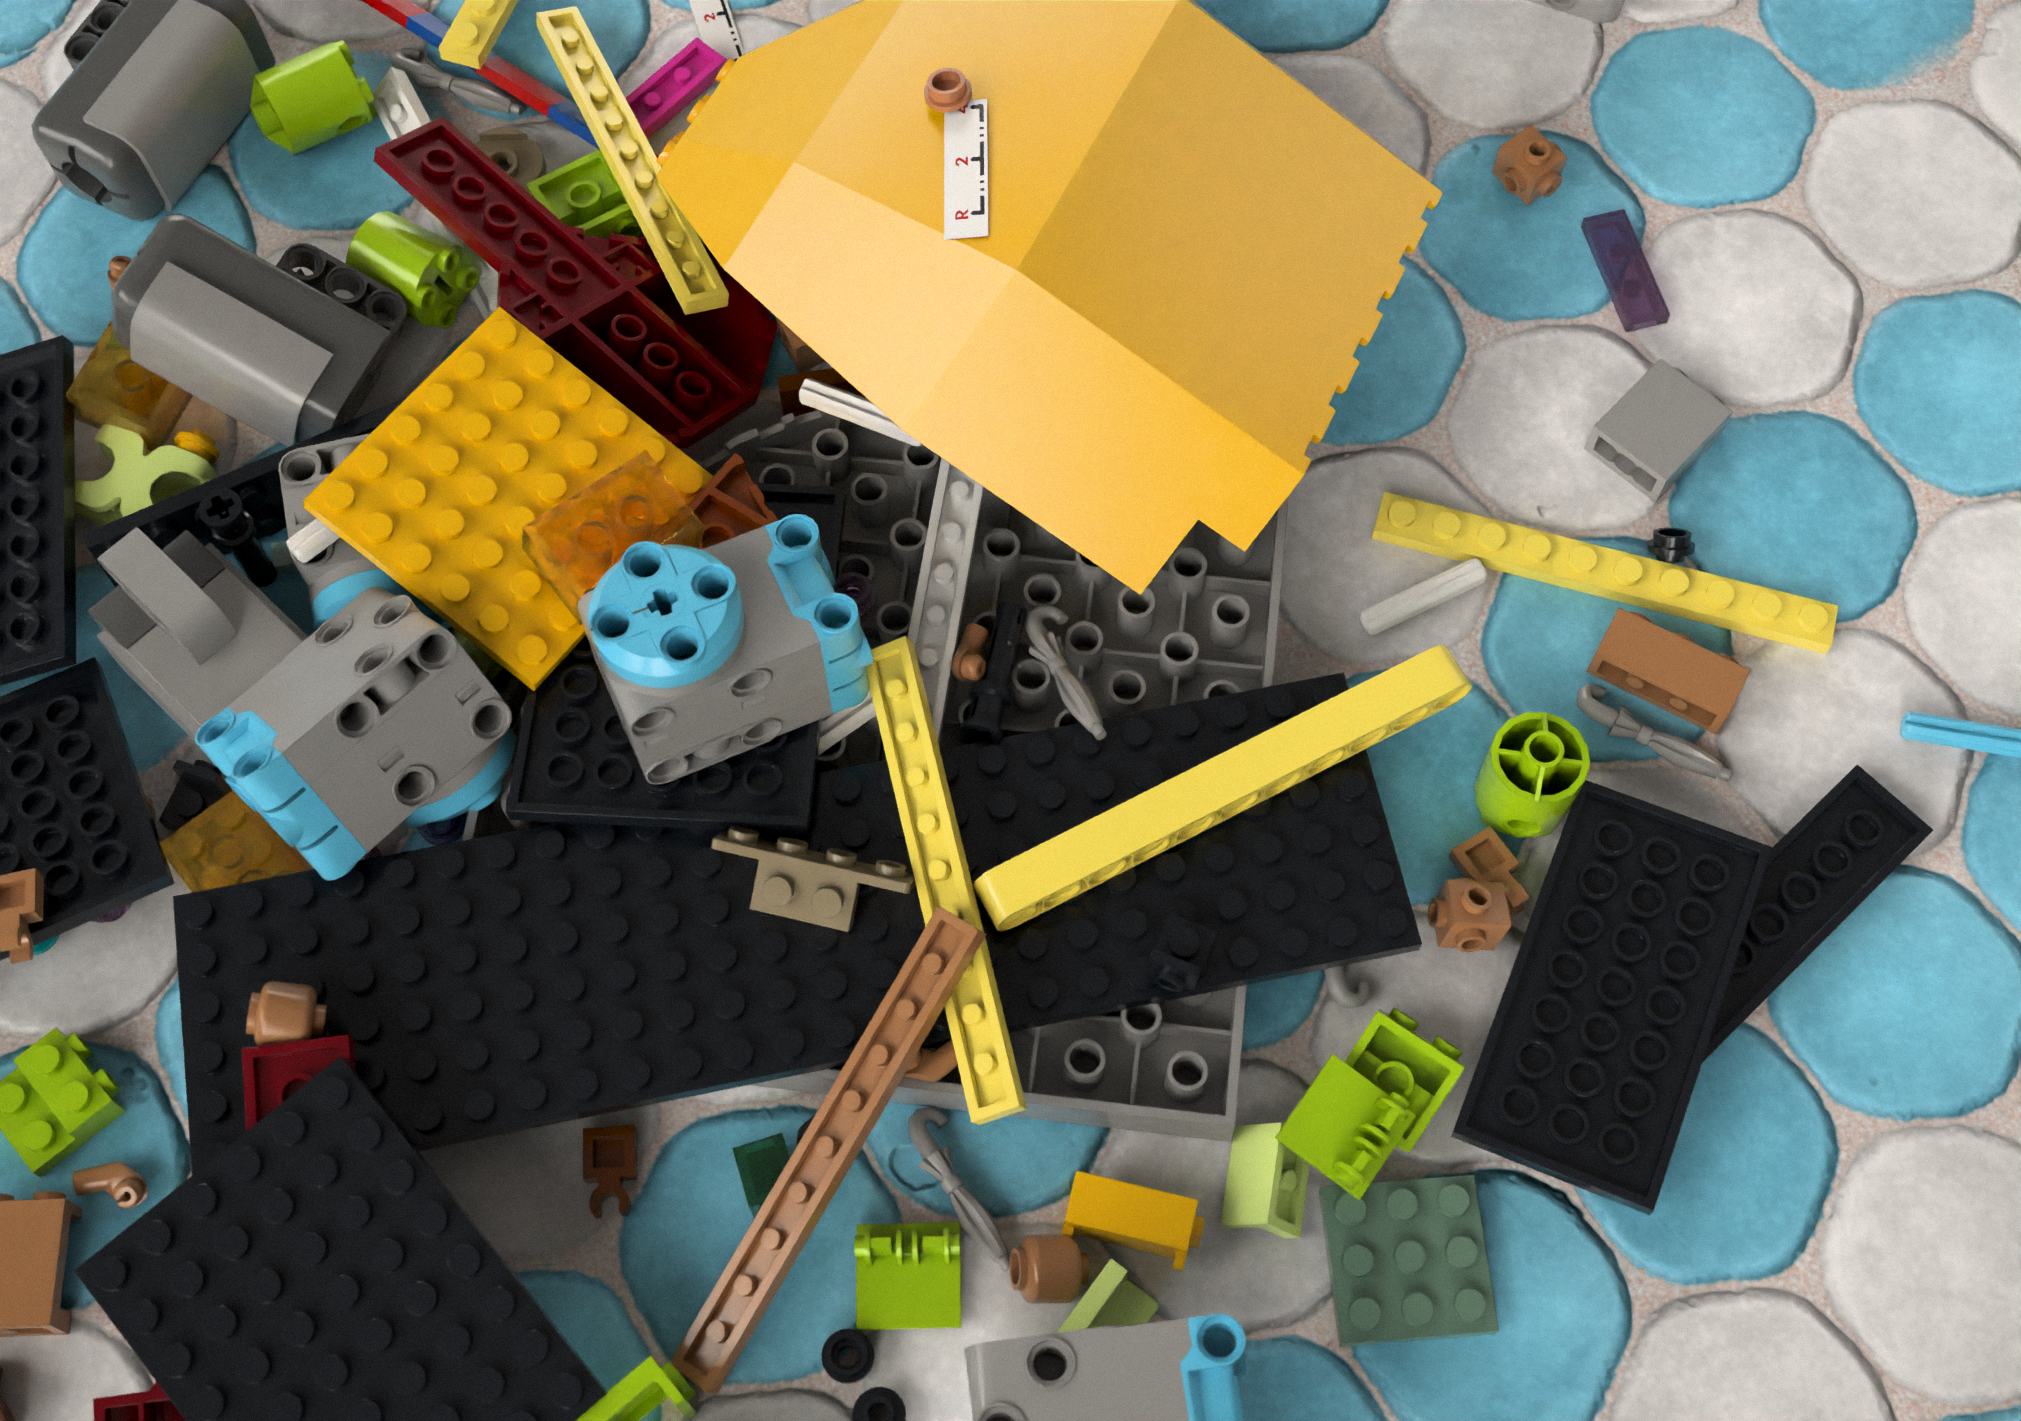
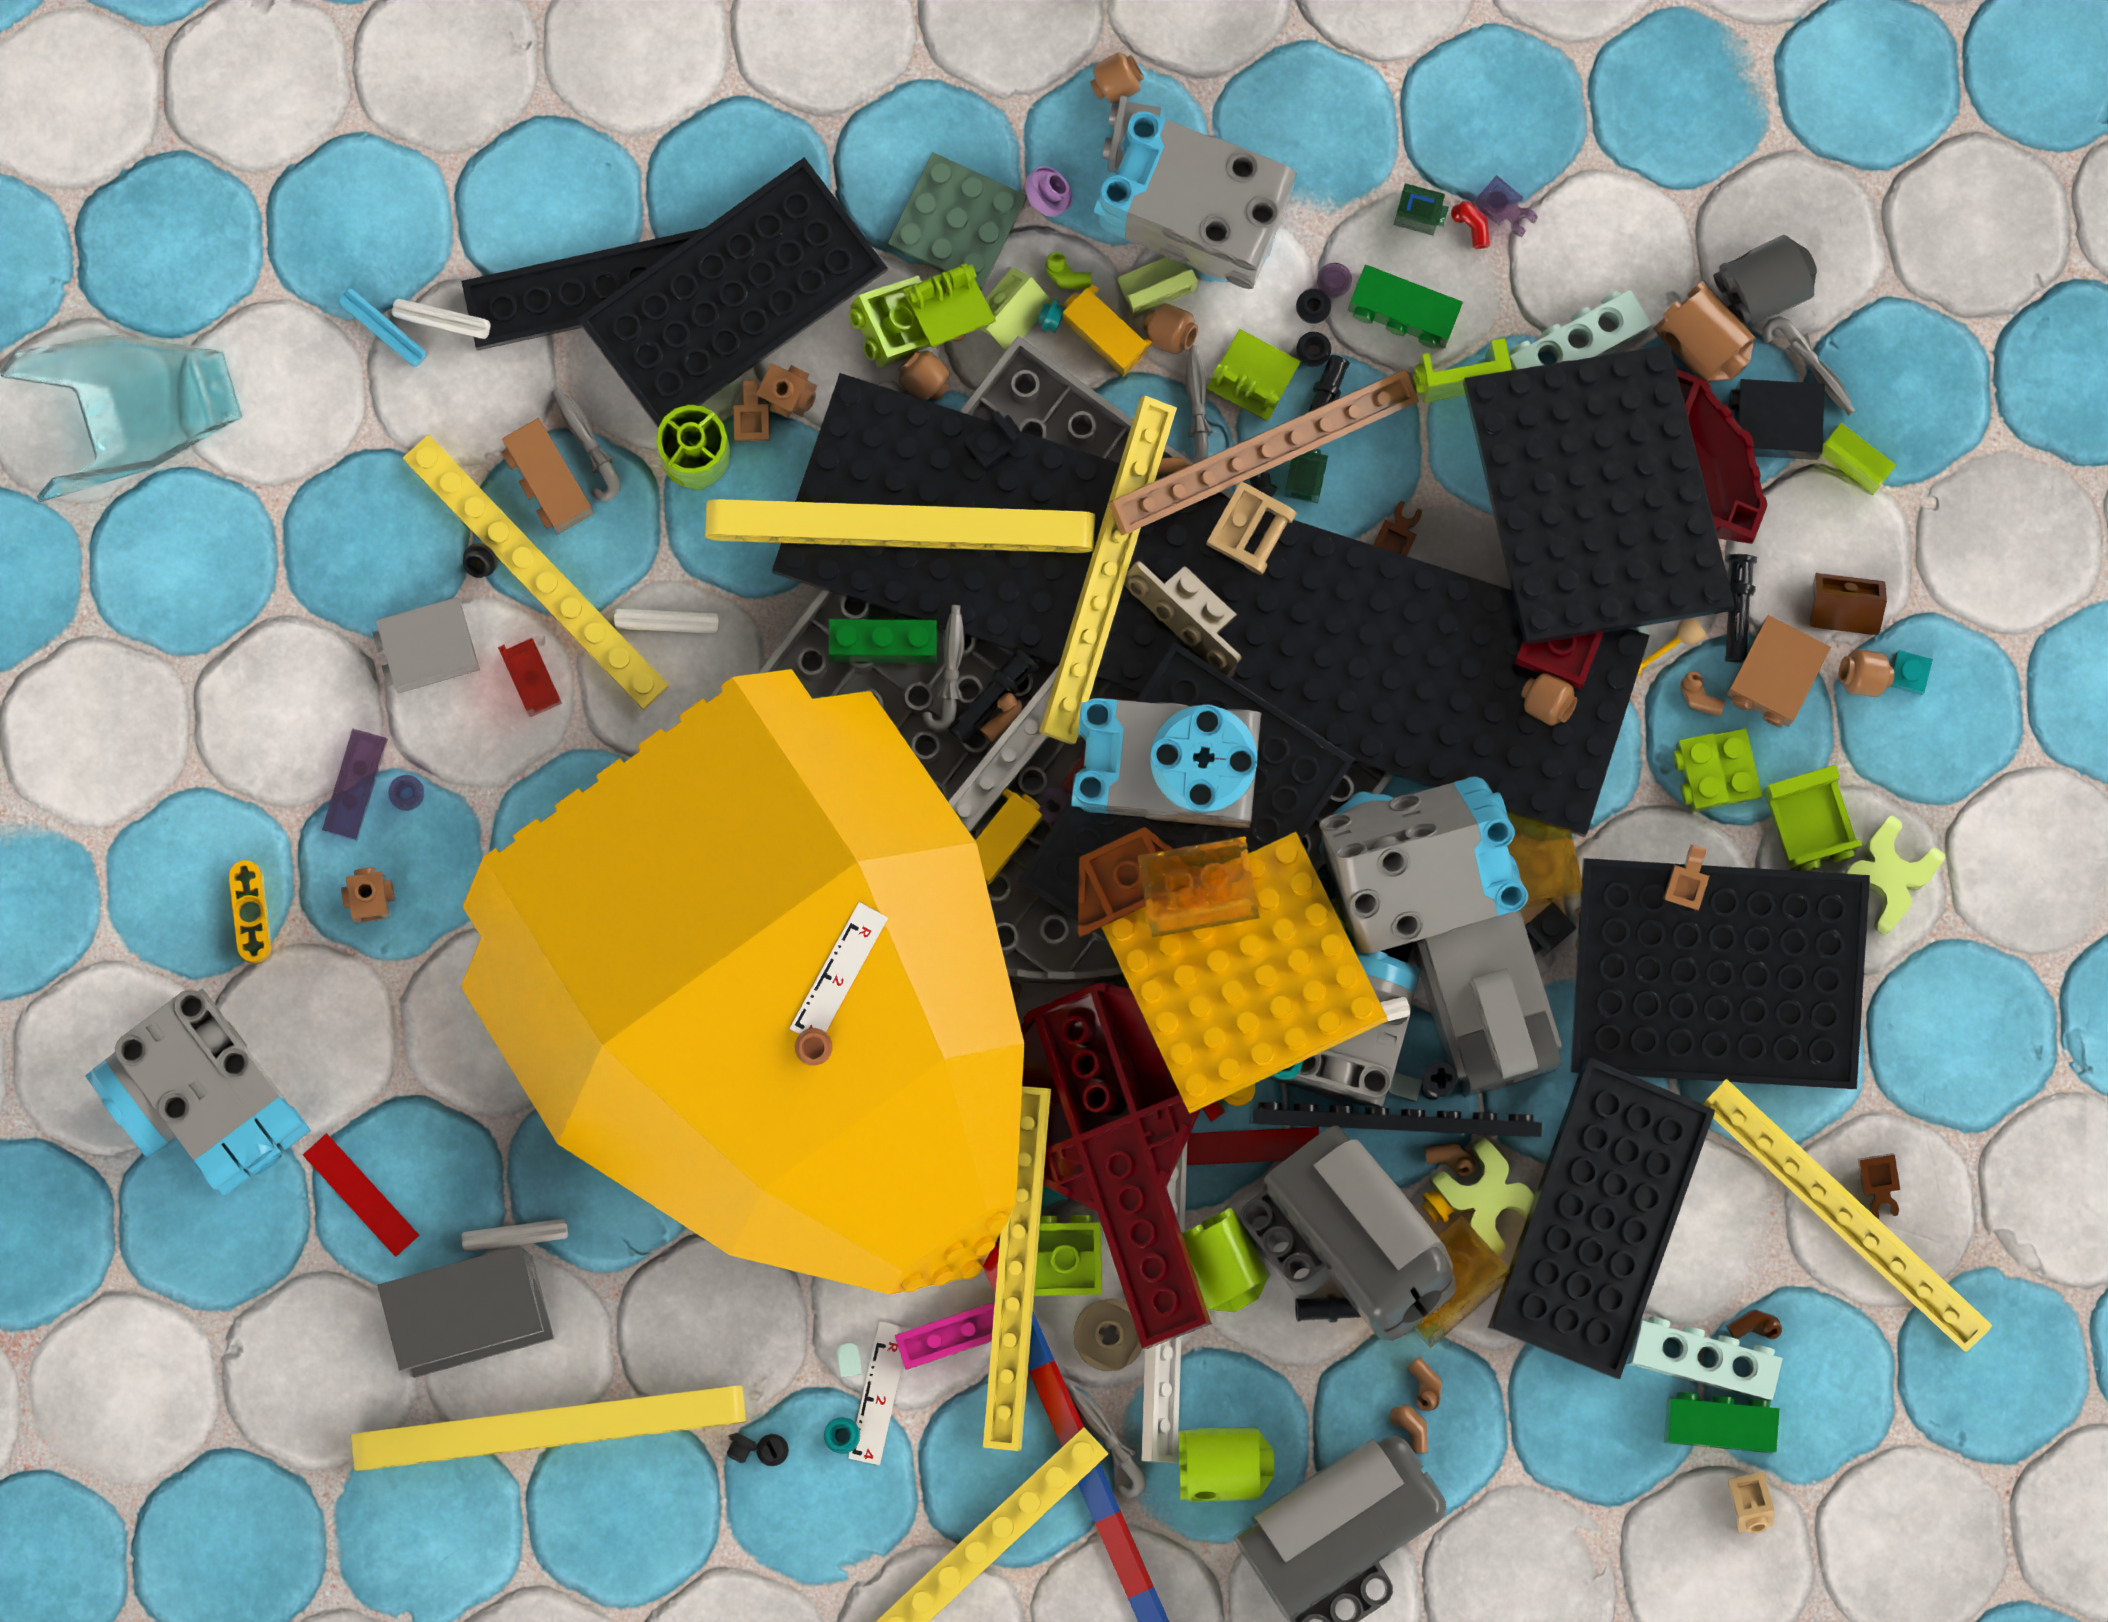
camera: 155 degrees left, 15 degrees up
none -> yellow beam [229,860,272,964]
none -> clear purple plate [388,775,424,811]
none -> white axle [392,299,491,339]
none -> clear red panel [498,638,562,717]
none -> green brick [829,619,937,663]
none -> light aqua piece [837,1342,863,1378]
none -> medium nougat head [898,350,950,402]
none -> yellow brick [975,788,1042,886]
none -> lavender plate [1025,166,1073,217]
none -> teal plate [1037,299,1065,333]
none -> lime arm [1045,252,1091,290]
none -> tan plate [1206,481,1297,575]
none -> black pin [1308,355,1350,412]
none -> medium nougat arm [1389,1405,1428,1454]
none -> black pin [1725,554,1757,663]

